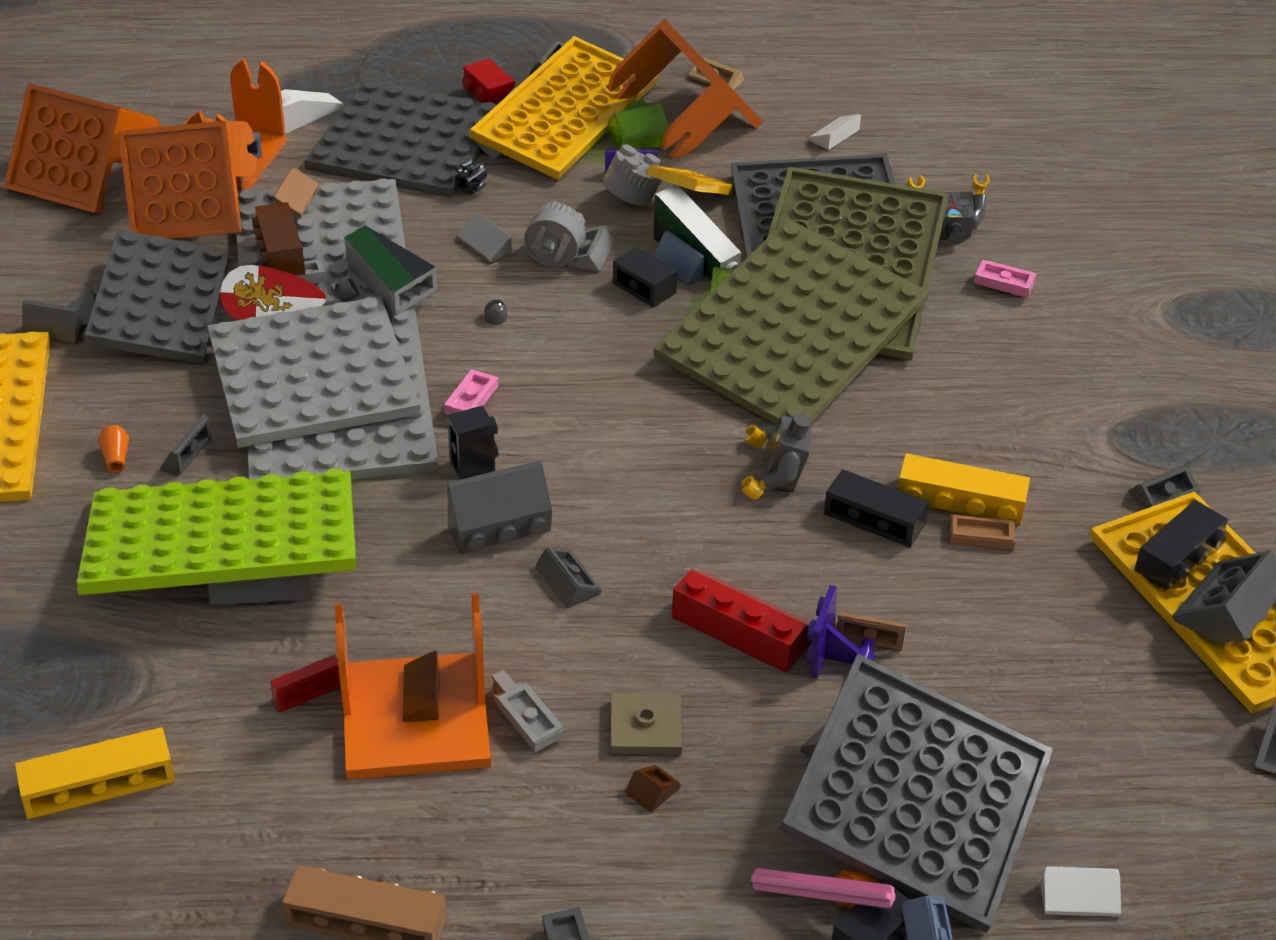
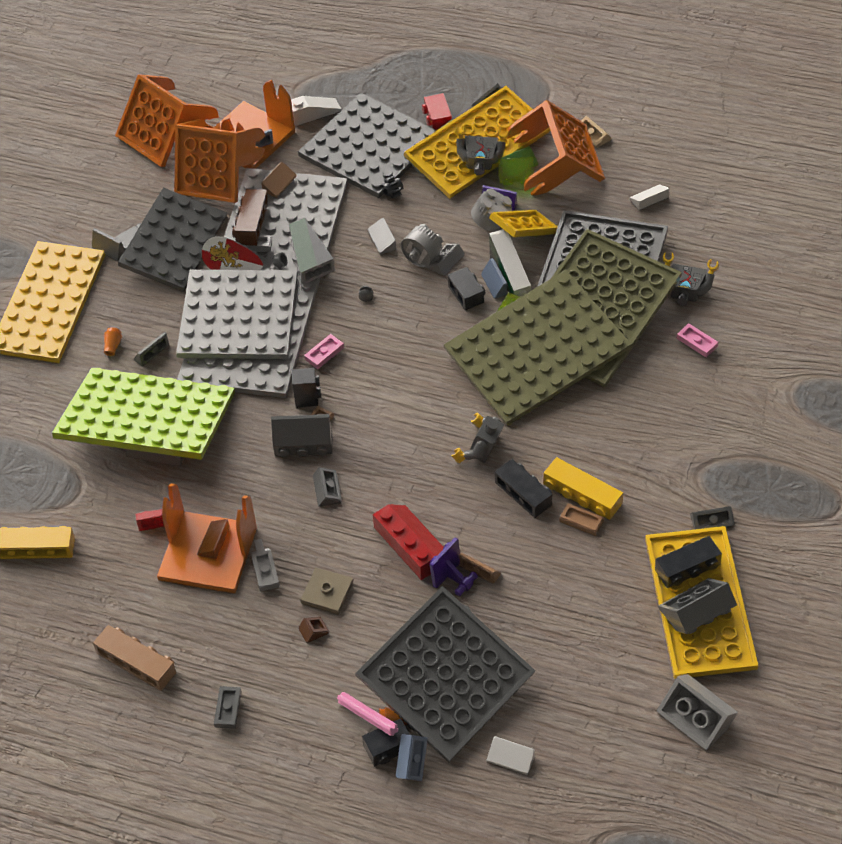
camera: 25 degrees right, 10 degrees up
none -> dark grey torso [455,125,508,175]

